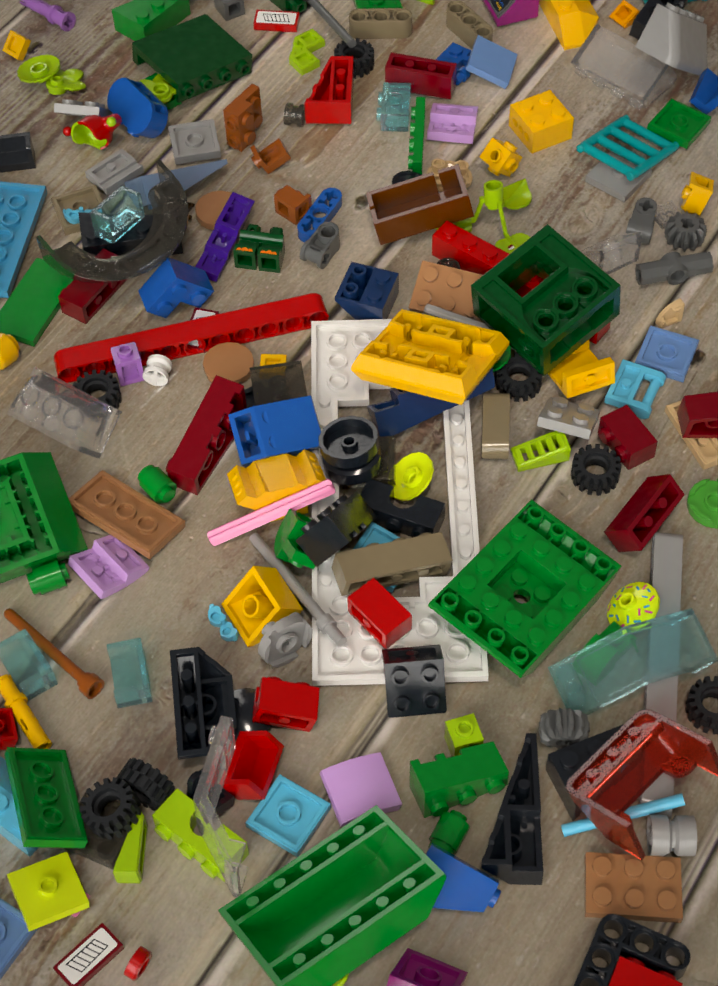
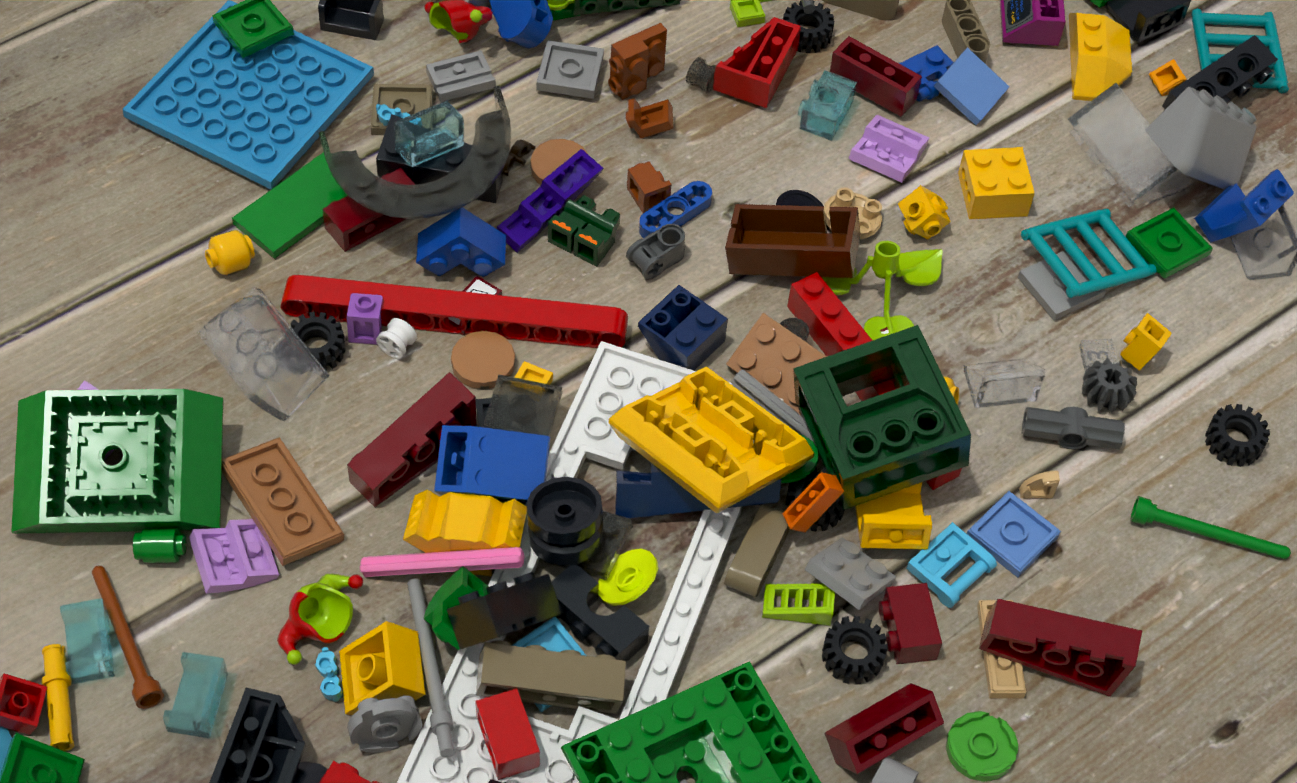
camera: 15 degrees right, 0 degrees up
sand blue wedge [124,159,228,210] -> none
green brick [138,465,177,504] -> none
green plate [408,97,425,175] -> none
dark grey piece [625,197,657,245] -> none
none -> lime piece [277,573,363,665]
none -> orange piece [783,472,844,532]

